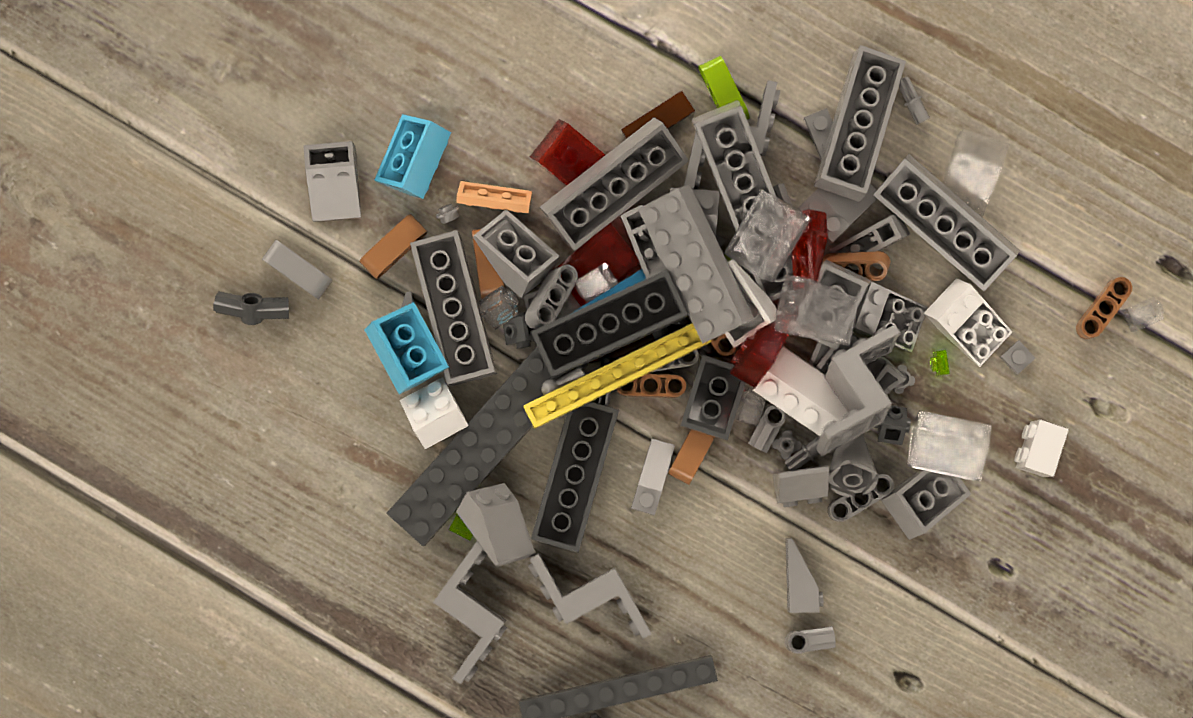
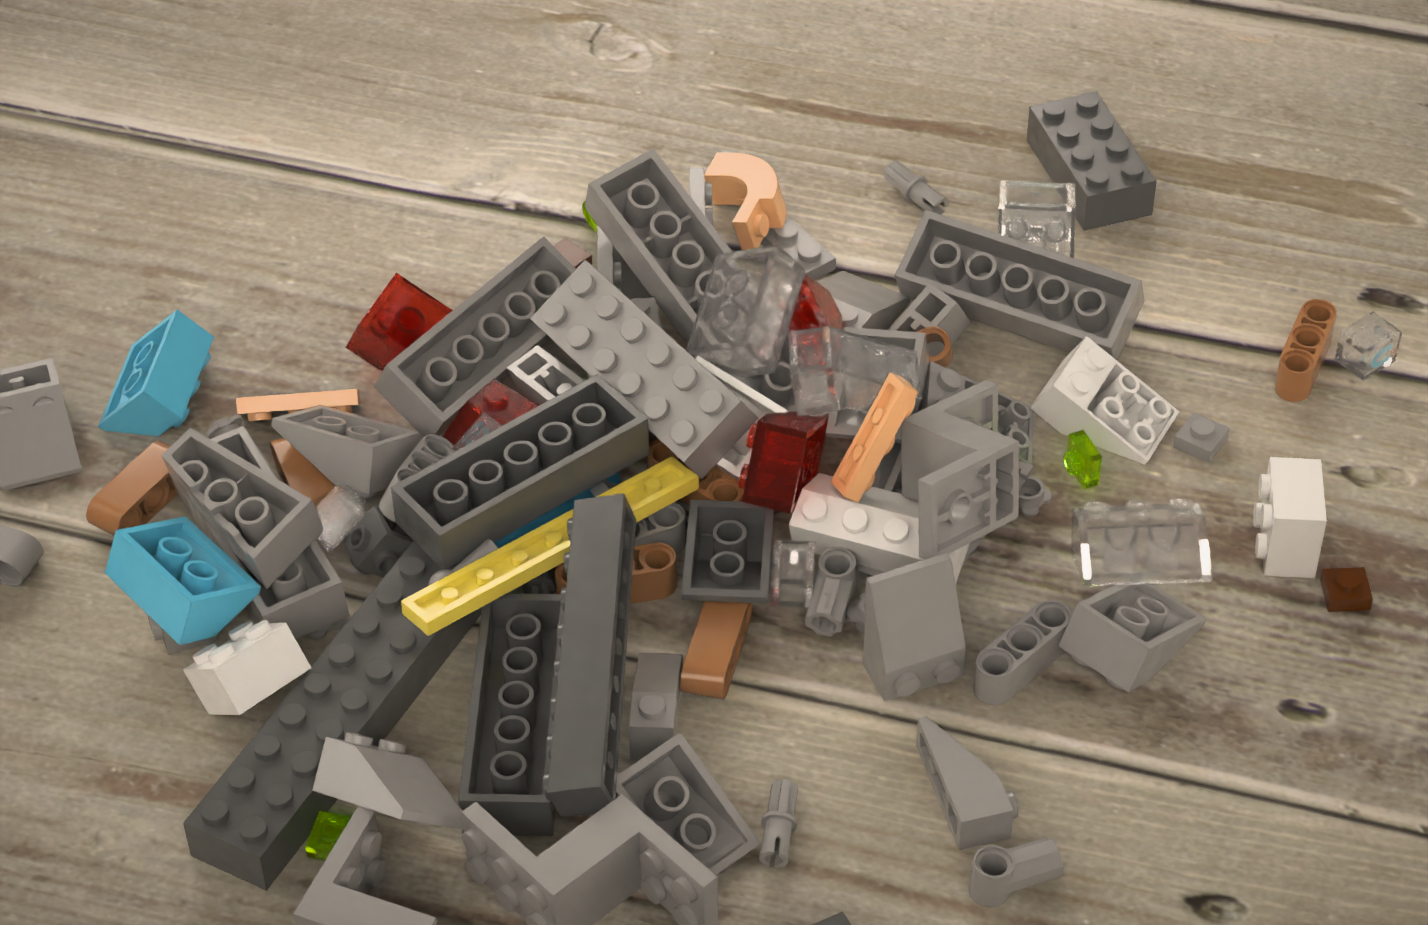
camera: 15 degrees left, 40 degrees down
light grey brick [814,45,906,202] -> none
light grey cone [829,434,878,497] -> none
dark grey brick [874,405,911,445] -> none
none -> light grey wedge [161,427,324,589]
none -> dark grey brick [543,493,636,817]
none -> light grey slope [616,732,761,875]
none -> light nougat arch [704,153,787,252]
none -> light grey axle [759,778,798,868]
none -> light nougat plate [831,372,918,503]
none -> dark grey brick [1027,91,1157,231]
none -> reddish brown plate [1320,567,1373,612]

